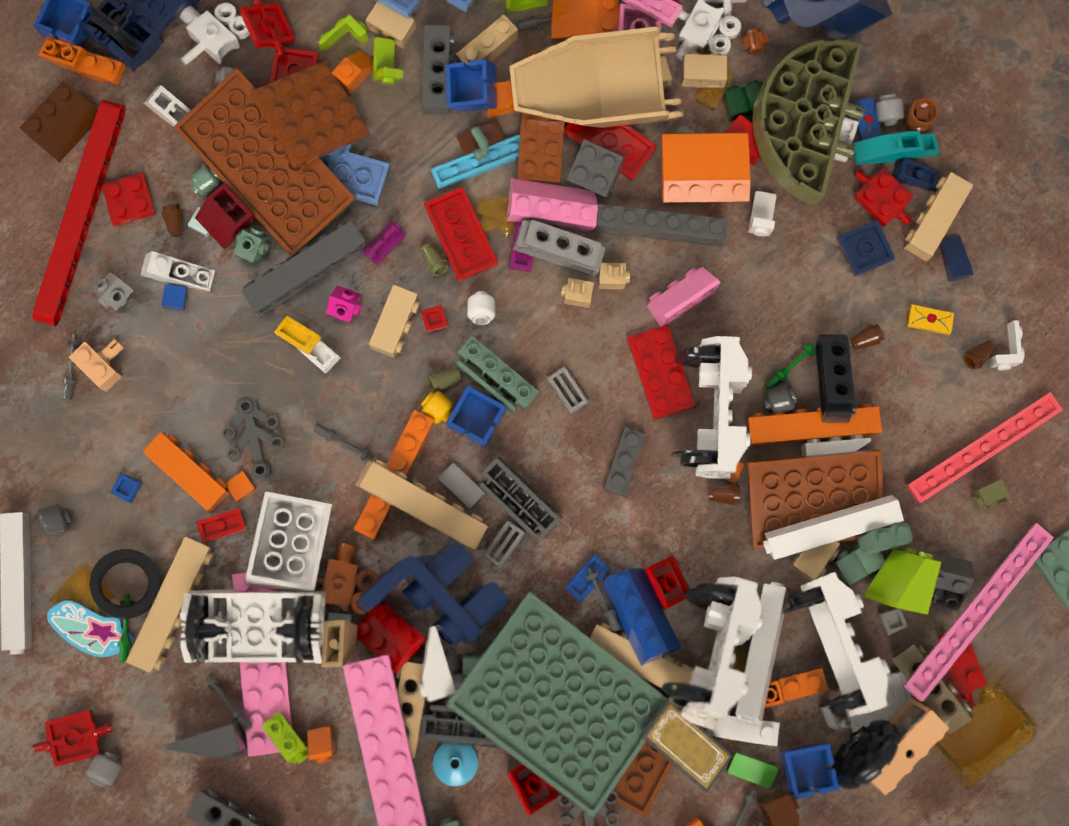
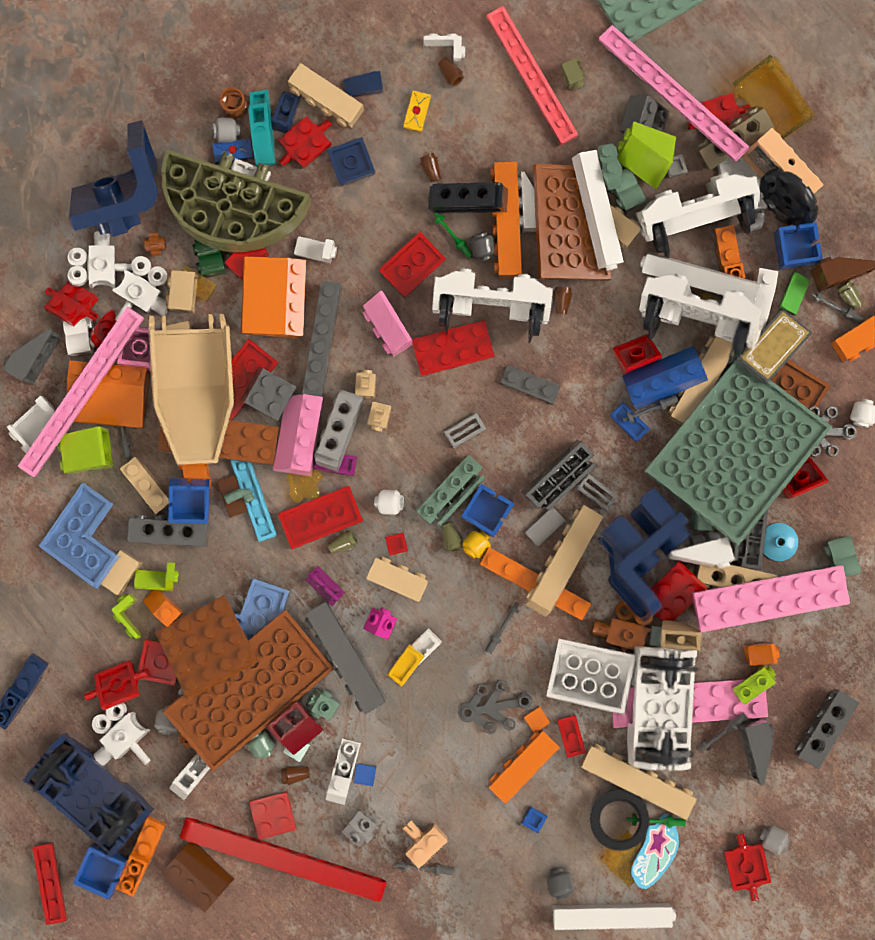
camera: 80 degrees left, 5 degrees up
none -> red plate [379,232,446,299]

